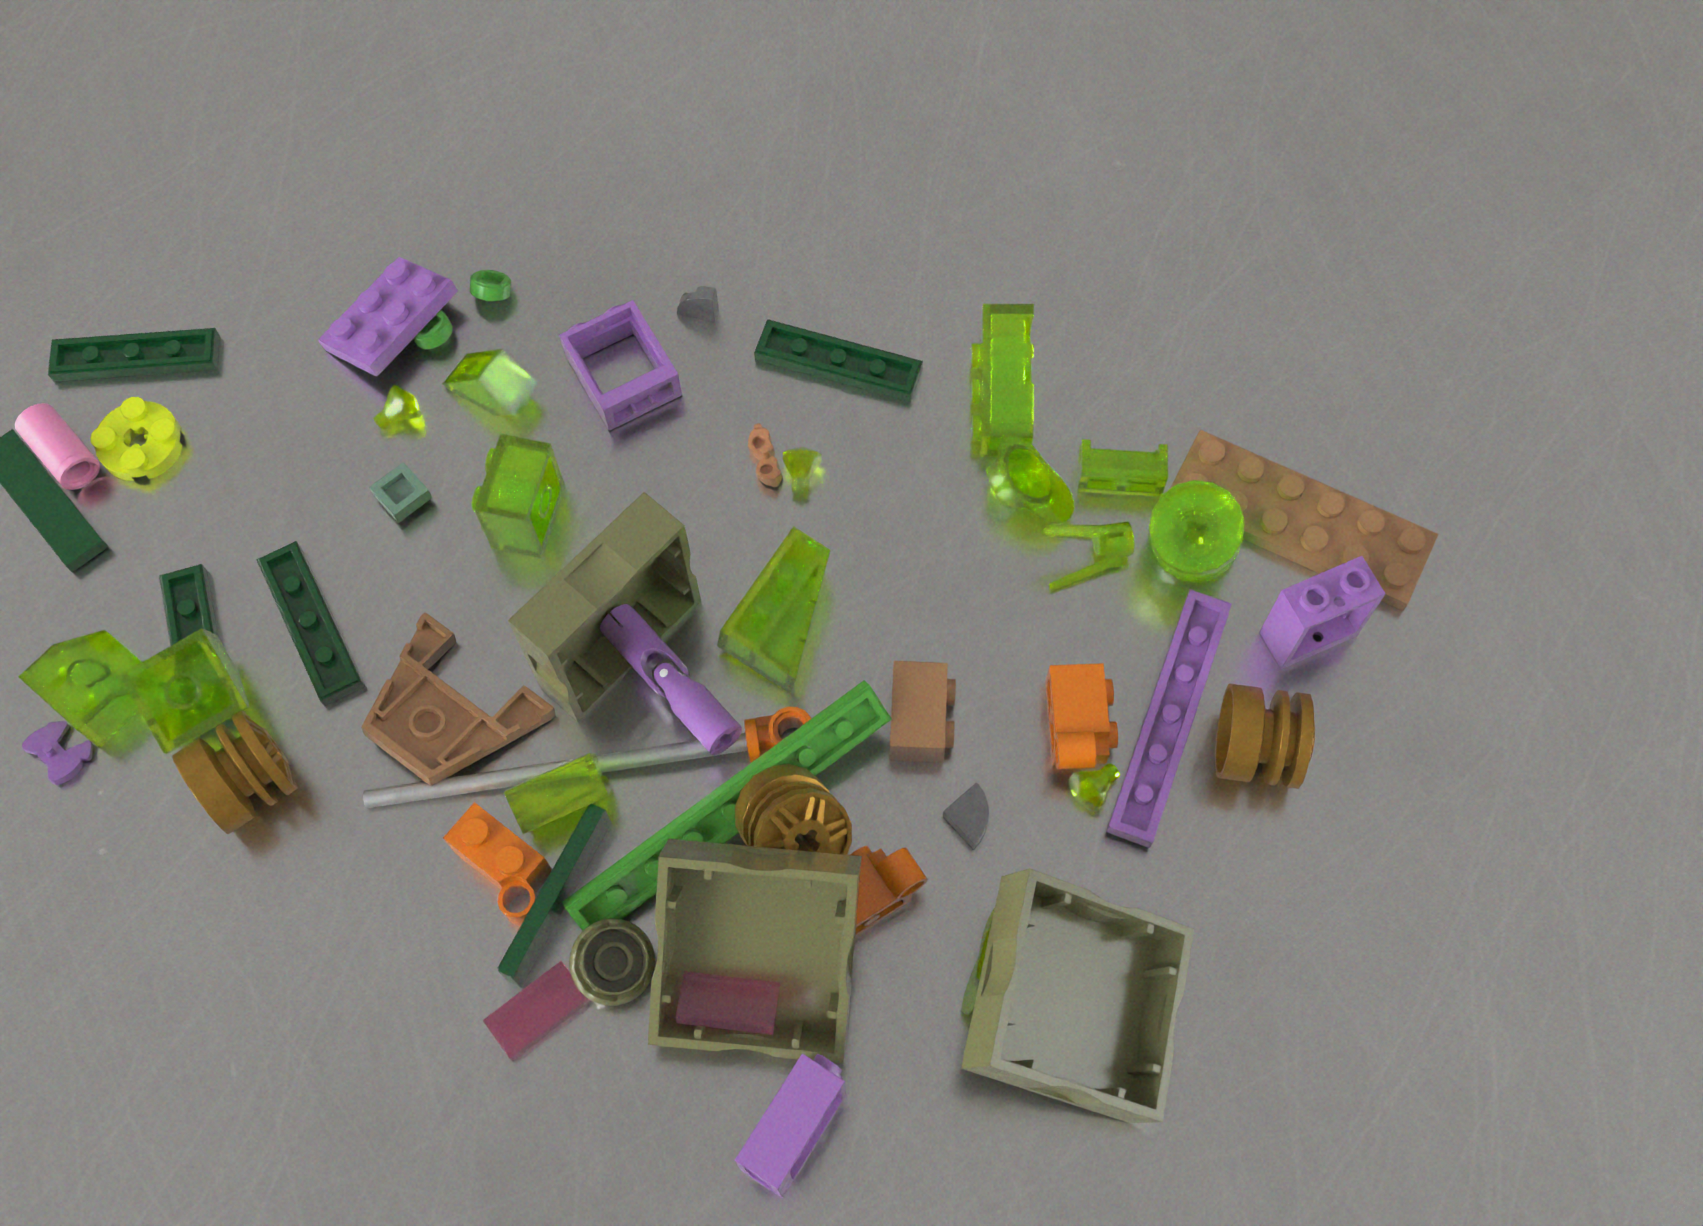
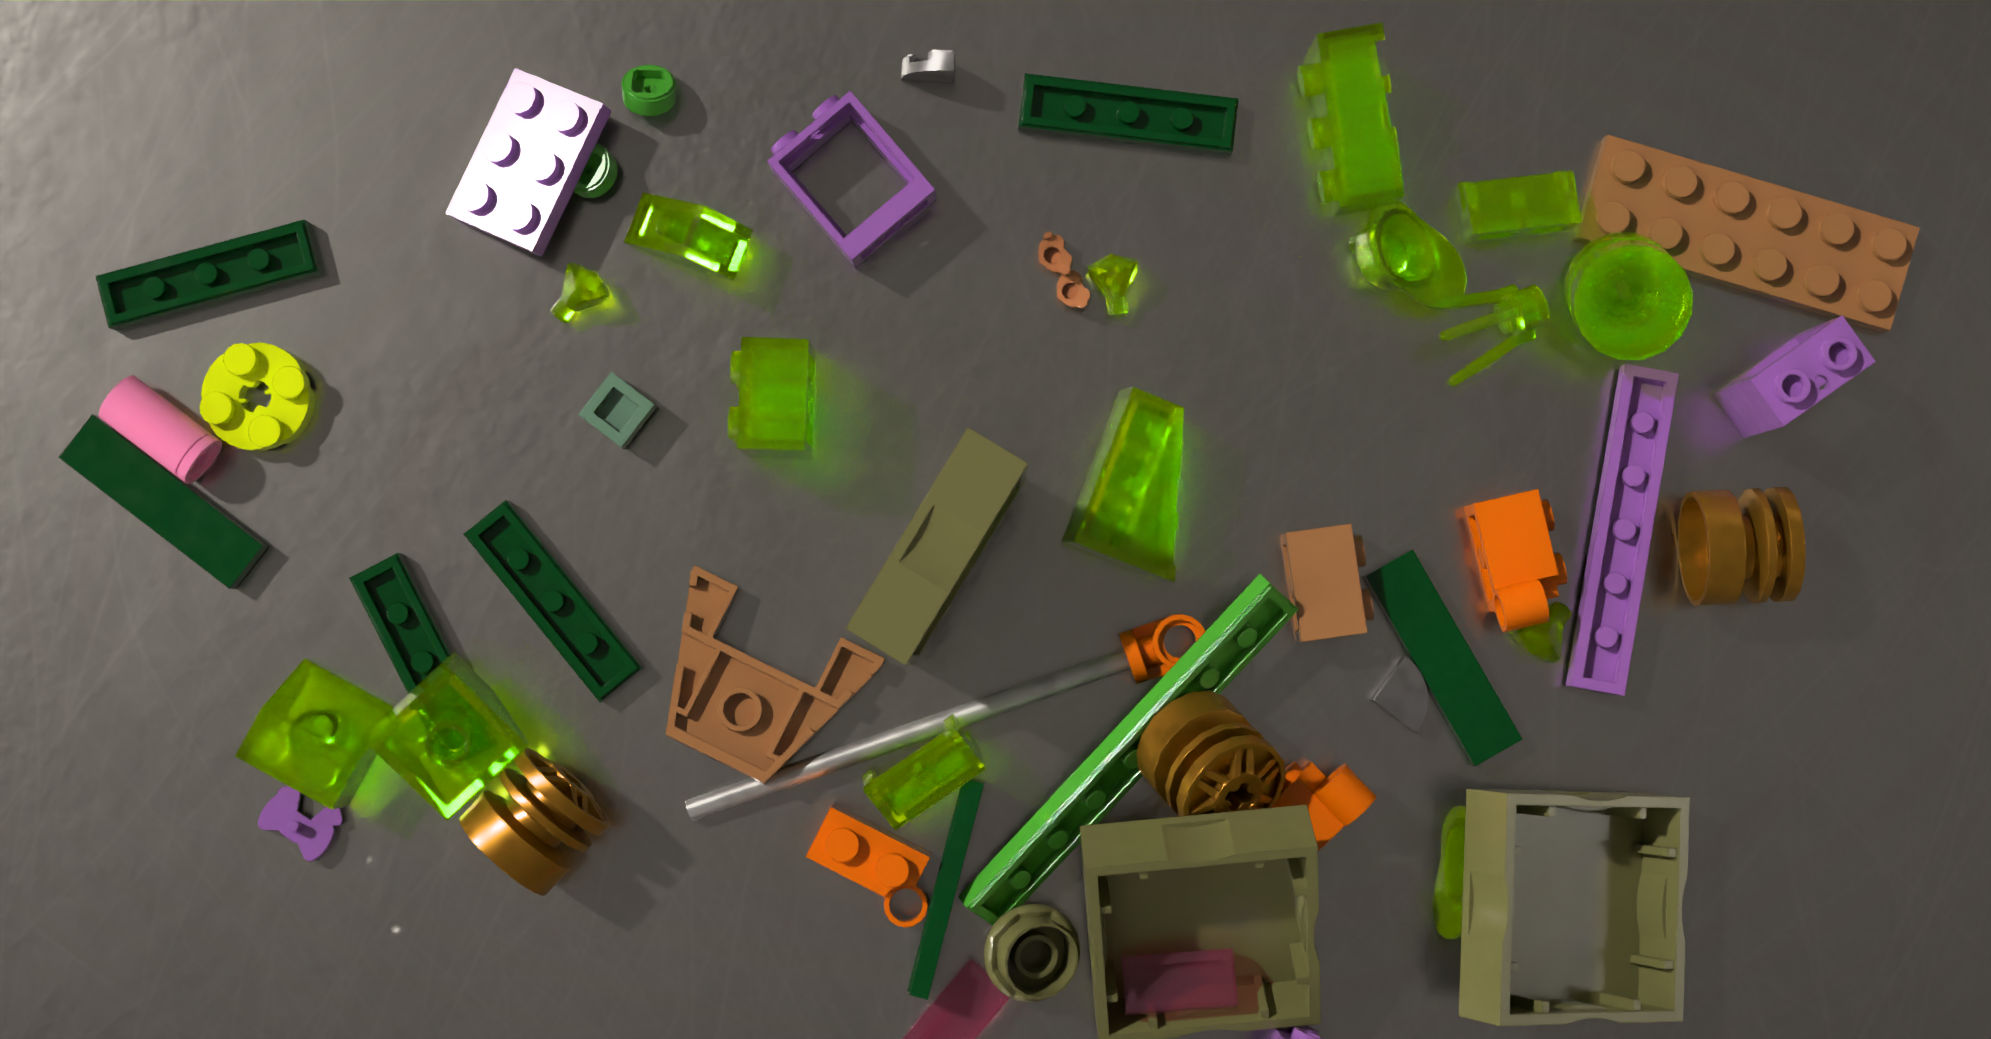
camera: 10 degrees left, 20 degrees up
medium lavender piece [600,604,742,755] -> none
none -> dark green tile [1363,549,1523,766]

